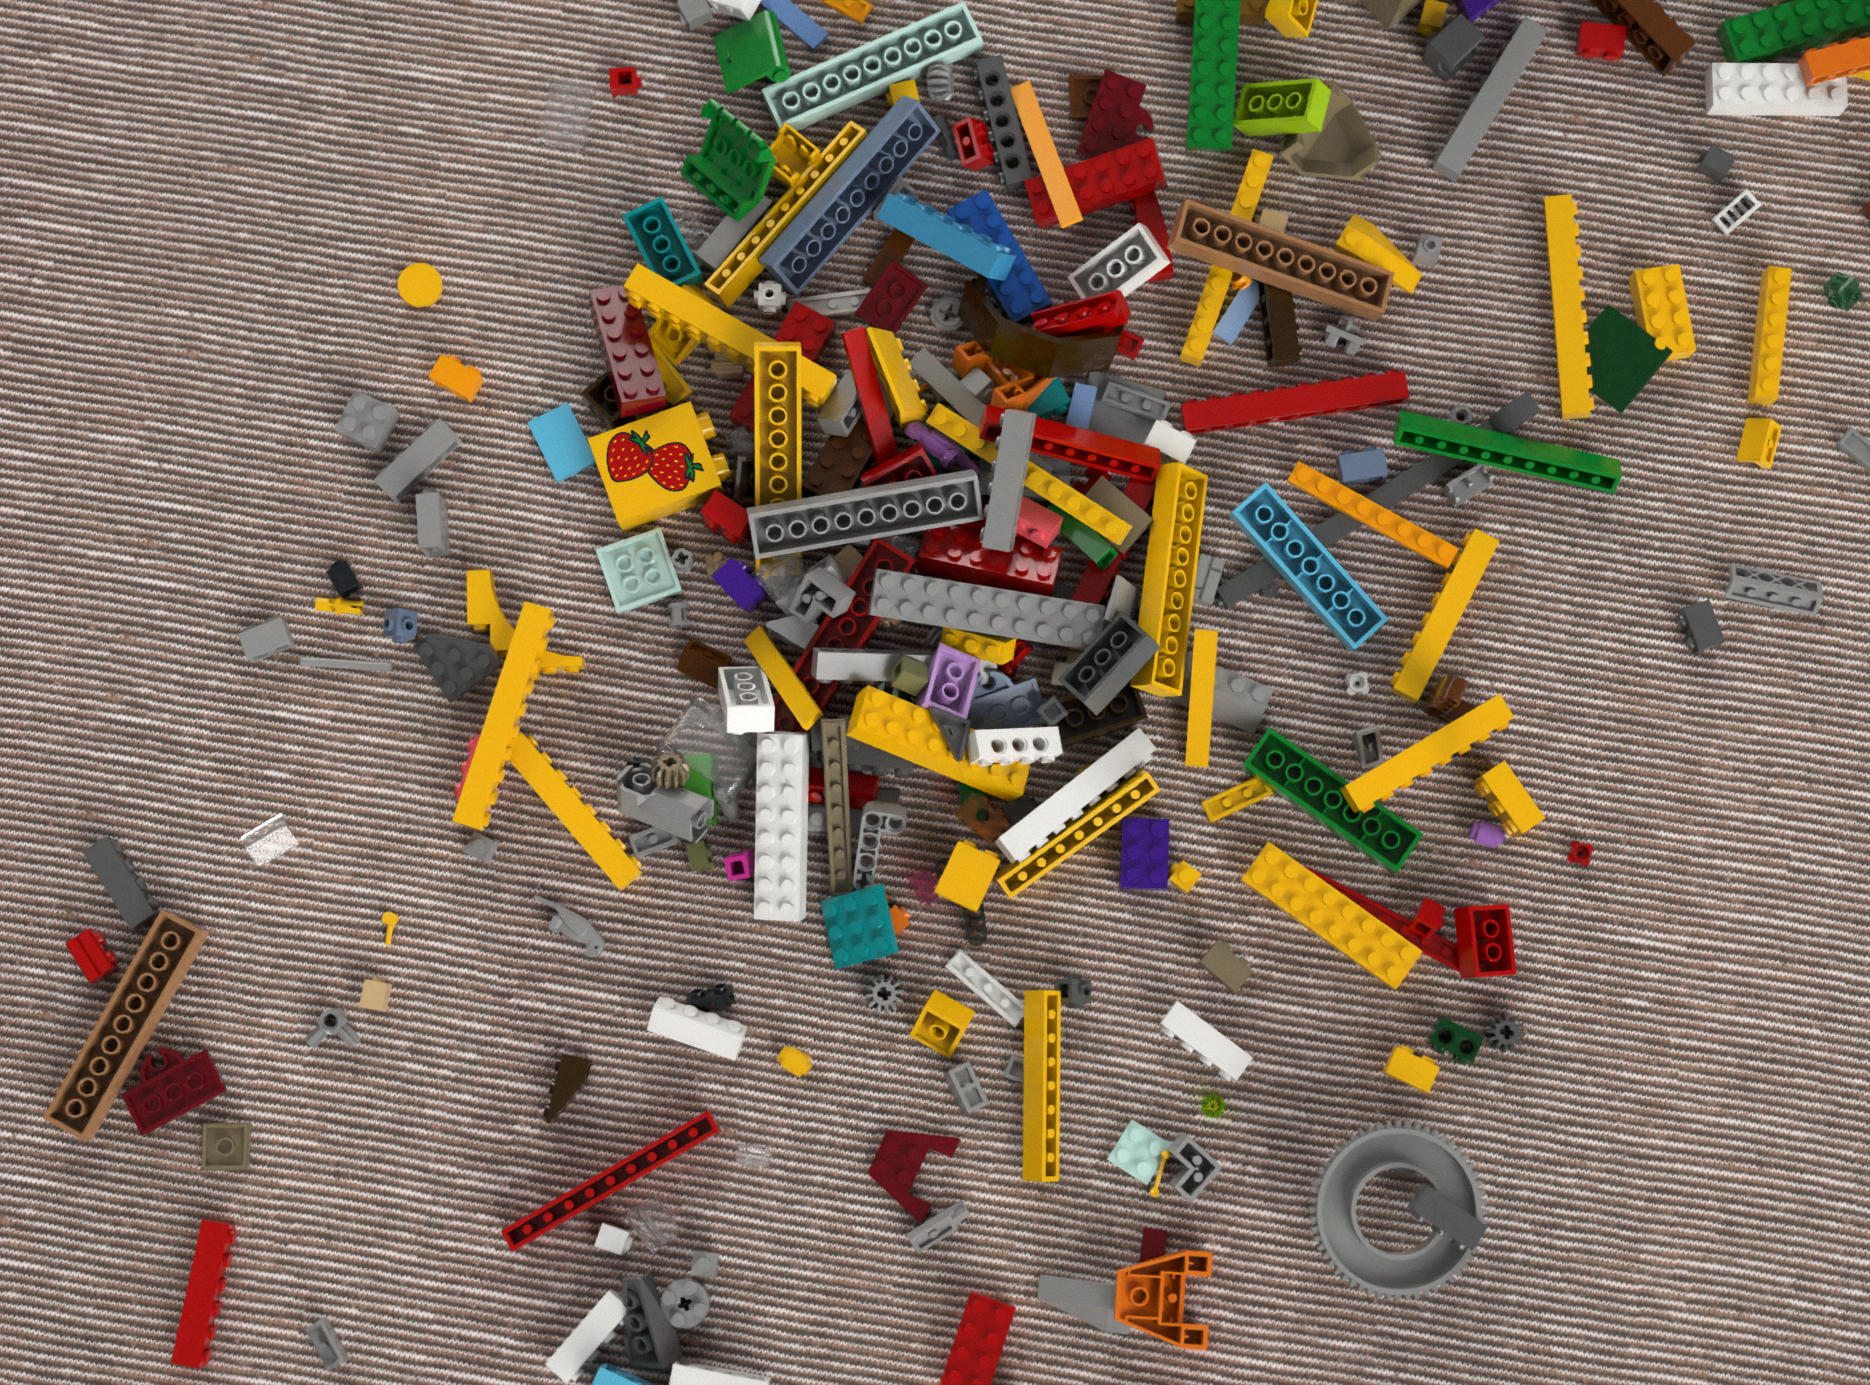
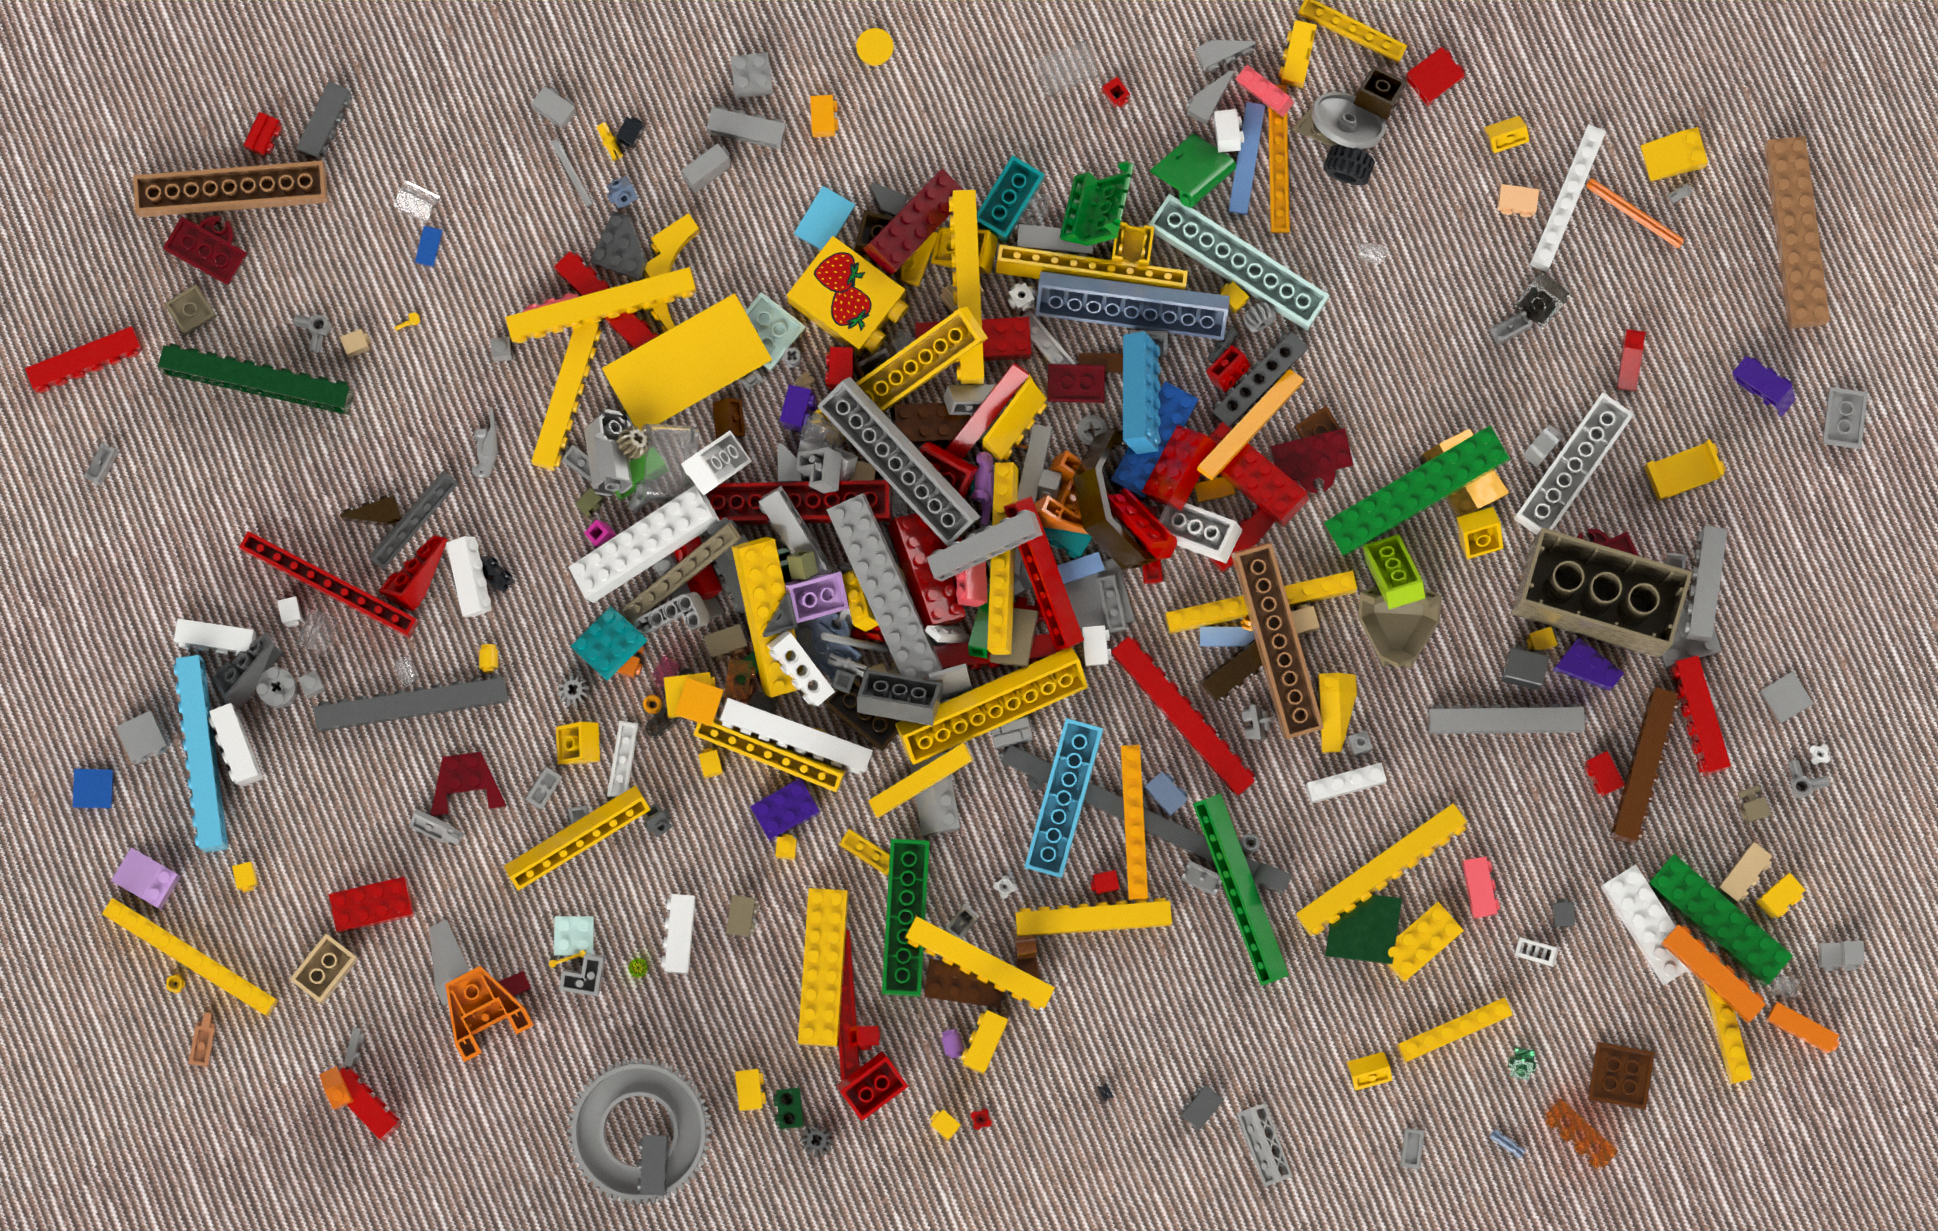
camera: 55 degrees right, 0 degrees up
yellow tile [744,625,824,730] -> none
none -> dark green brick [158,344,354,415]
none -> dark grey brick [313,675,509,732]
none -> dark grey plate [368,470,458,570]
none -> red wedge [379,535,447,611]
none -> blue tile [415,226,443,267]
none -> red brick [554,251,659,349]
none -> yellow tile [602,293,772,432]
none -> light orange plate [643,695,662,714]
none -> light orange tile [675,678,724,727]
none -> yellow brick [698,748,723,779]
none -> dark tan brick [704,624,748,662]
none -> light grey bar [821,632,889,653]
none -> light grey pin [827,653,868,677]
none -> dark grey slope [871,182,908,217]
none -> reddish brown plate [924,959,1003,1008]
none -> white tile [925,625,970,643]
none -> yellow brick [930,1110,961,1141]
none -> red brick [1090,870,1120,895]
none -> black bush [1097,1083,1114,1102]
none -> red brick [1142,425,1217,511]
none -> light orange tile [1194,477,1235,503]
none -> white brick [1306,762,1387,804]
none -> coral brick [1462,856,1500,919]

